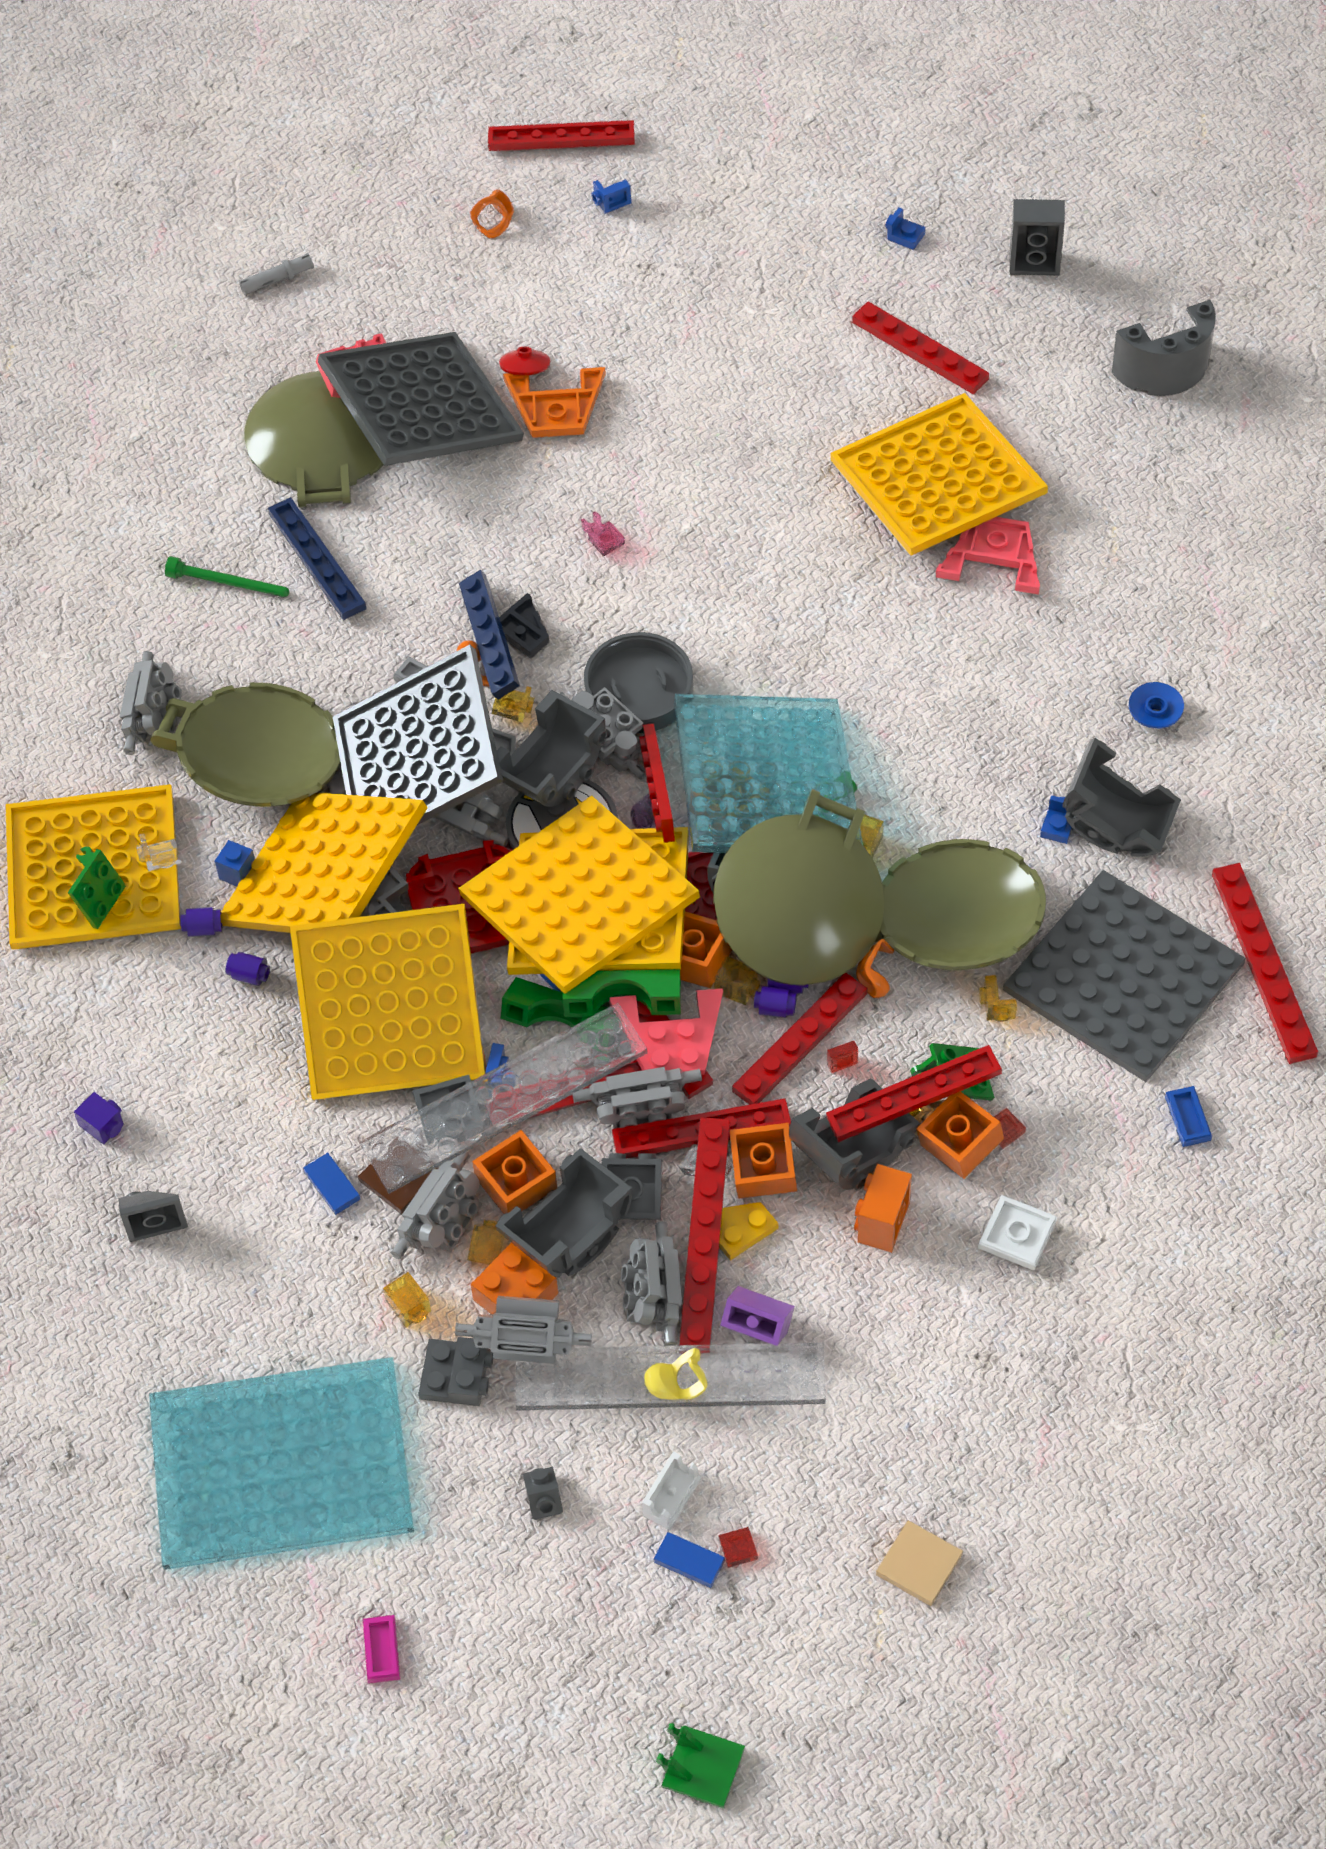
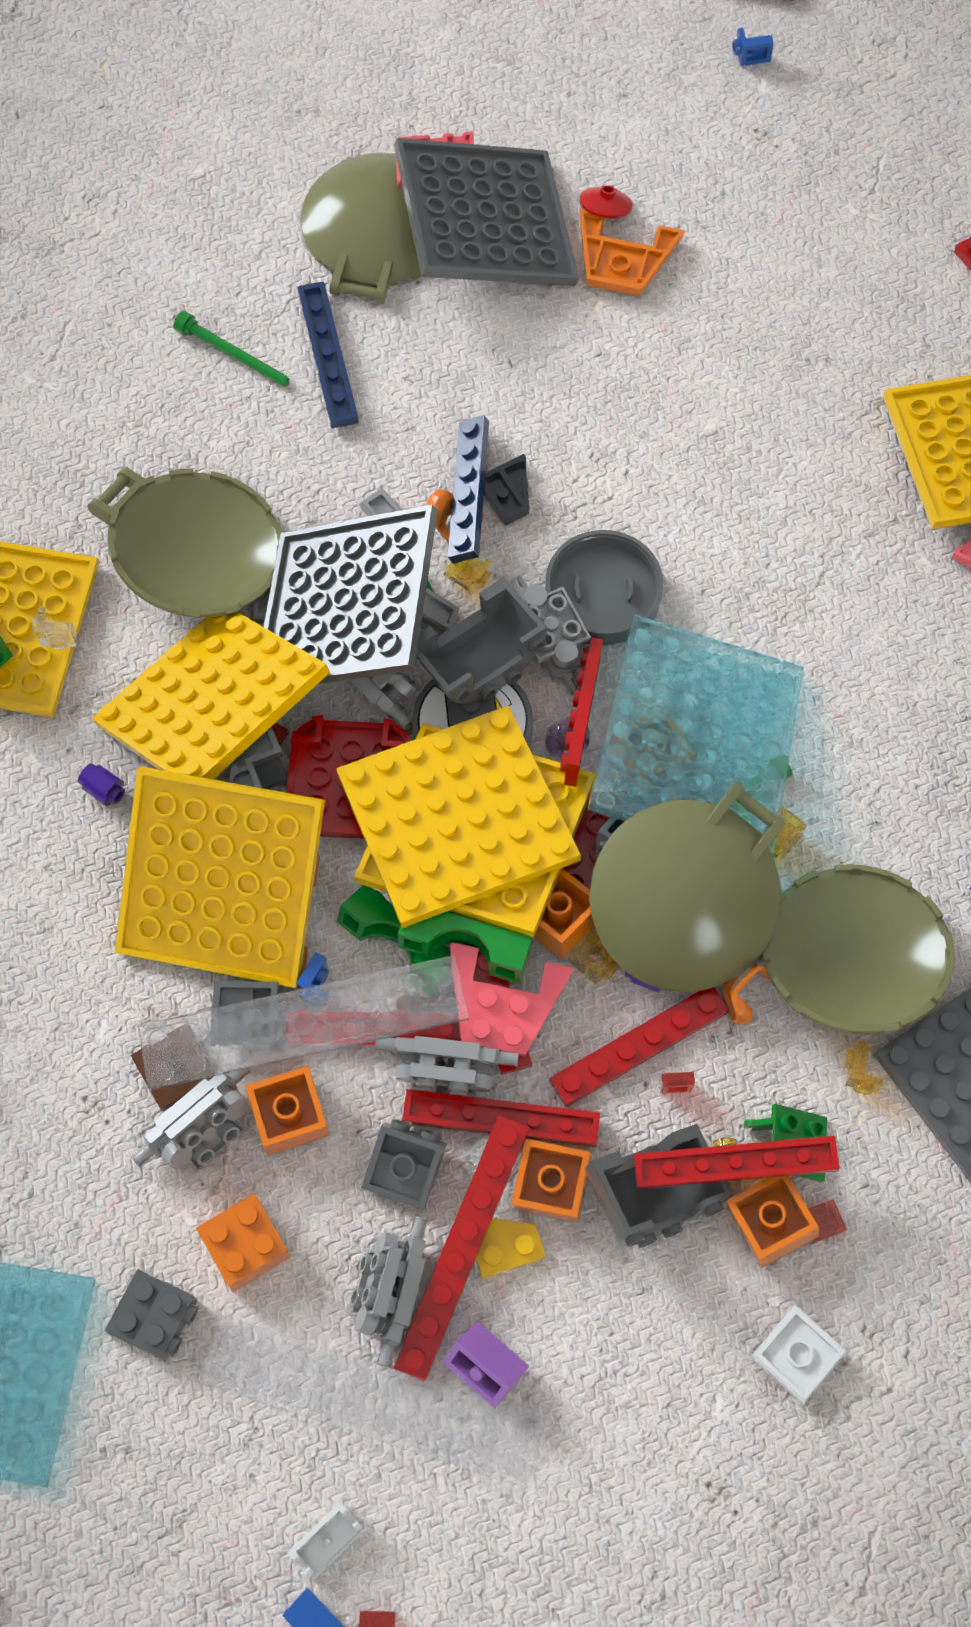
camera: 15 degrees right, 10 degrees up
light grey piece [120,651,182,755] -> none
dark purple brick [181,907,222,937] -> none
blue brick [214,840,255,887] -> none
light grey pin [239,253,314,296] -> none
blue tile [303,1153,361,1215] -> none
clear yellow brick [383,1272,431,1327] -> none
light grey piece [455,1296,592,1364] -> none
clear yellow bracket [467,1219,504,1265] -> none
orange piece [470,189,514,238] -> none
dark grey cylinder [495,1148,632,1278] -> none
dark grey bracket [522,1467,563,1520] -> none
clear pink plate [581,512,625,557] -> none
light yellow piece [644,1348,707,1400] -> none
dark purple brick [754,986,797,1018] -> none
orange brick [854,1164,912,1253] -> none

